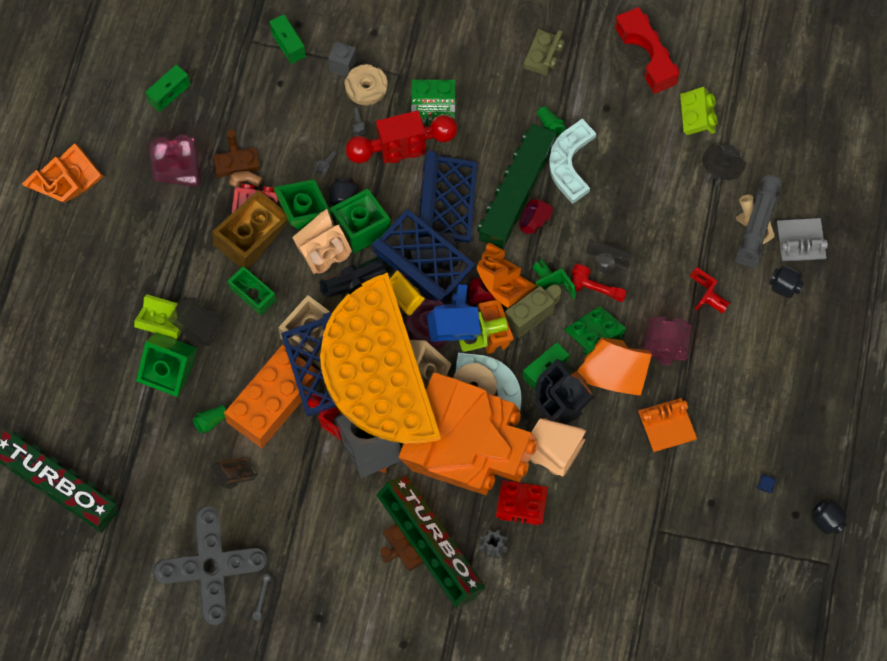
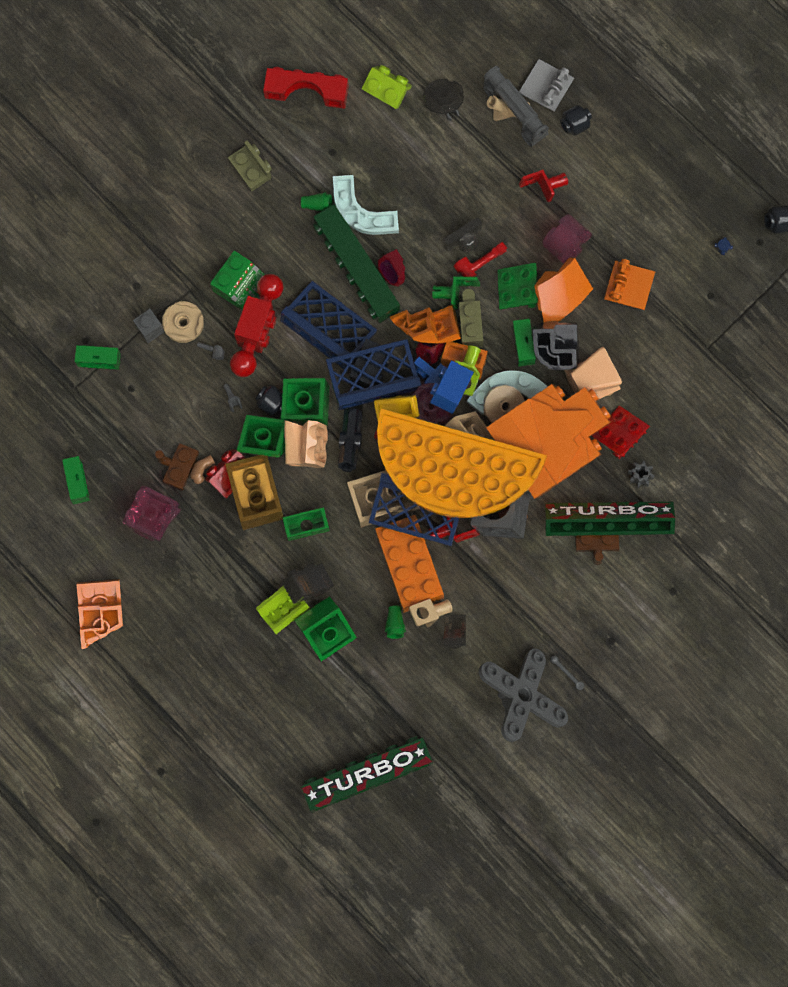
camera: 50 degrees left, 10 degrees up
none -> tan bracket [409,599,452,627]

